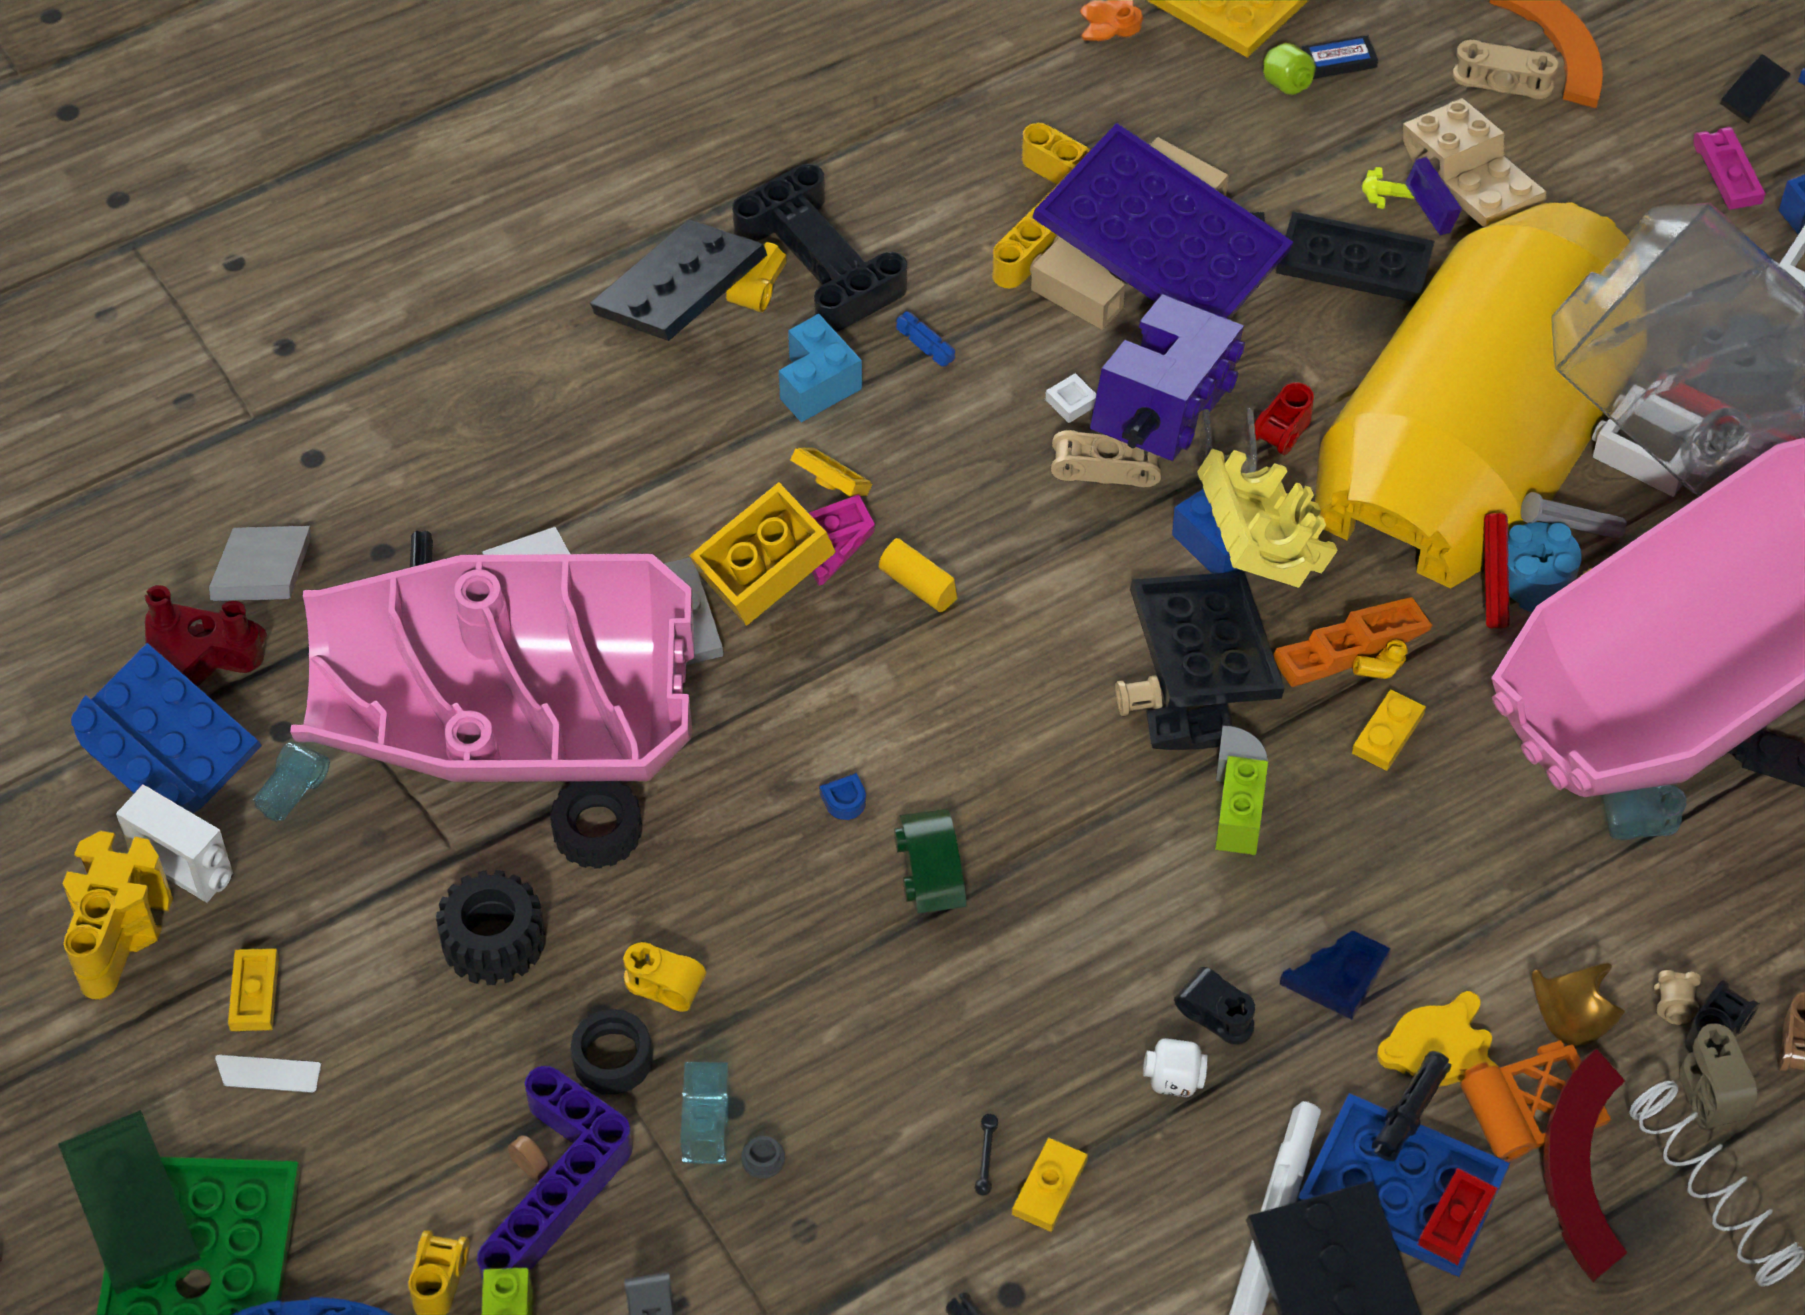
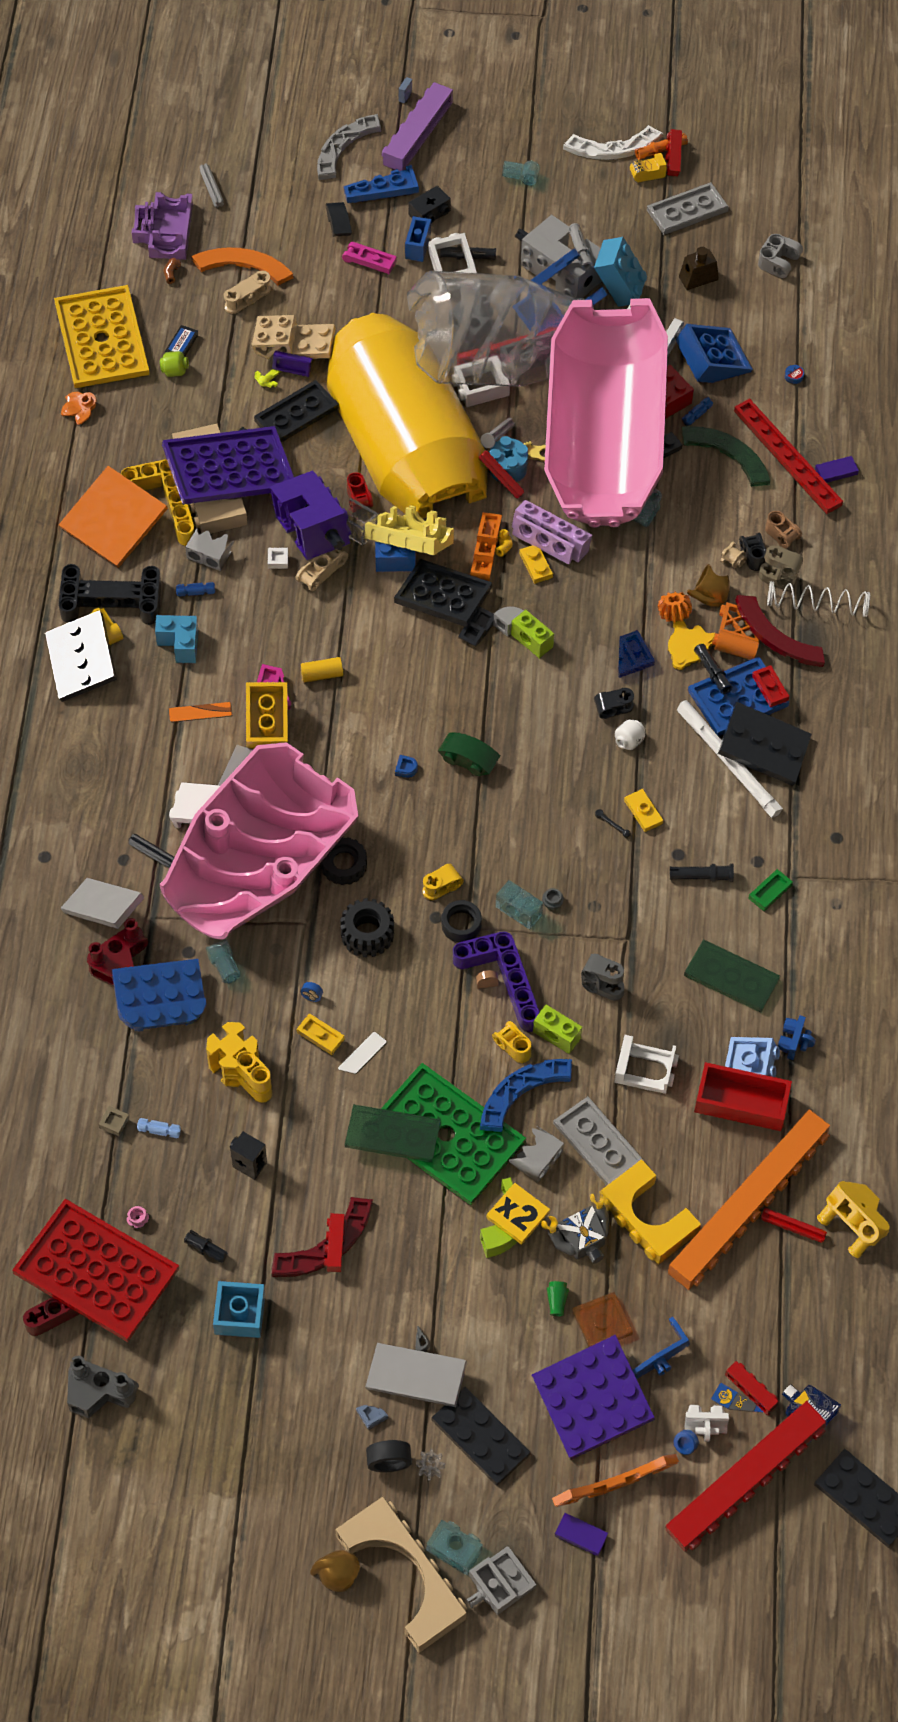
camera: 55 degrees left, 5 degrees up
white window [116,785,233,903] -> none
yellow plate [790,448,872,496] -> none
tan bush [1115,675,1162,716] -> none
none -> orange tile [58,466,168,568]
none -> orange sticker [169,702,232,722]
none -> light grey piece [186,528,234,571]
none -> blue tile [301,982,323,1002]
none -> lavender brick [512,500,592,564]
none -> orange gear [658,591,692,623]

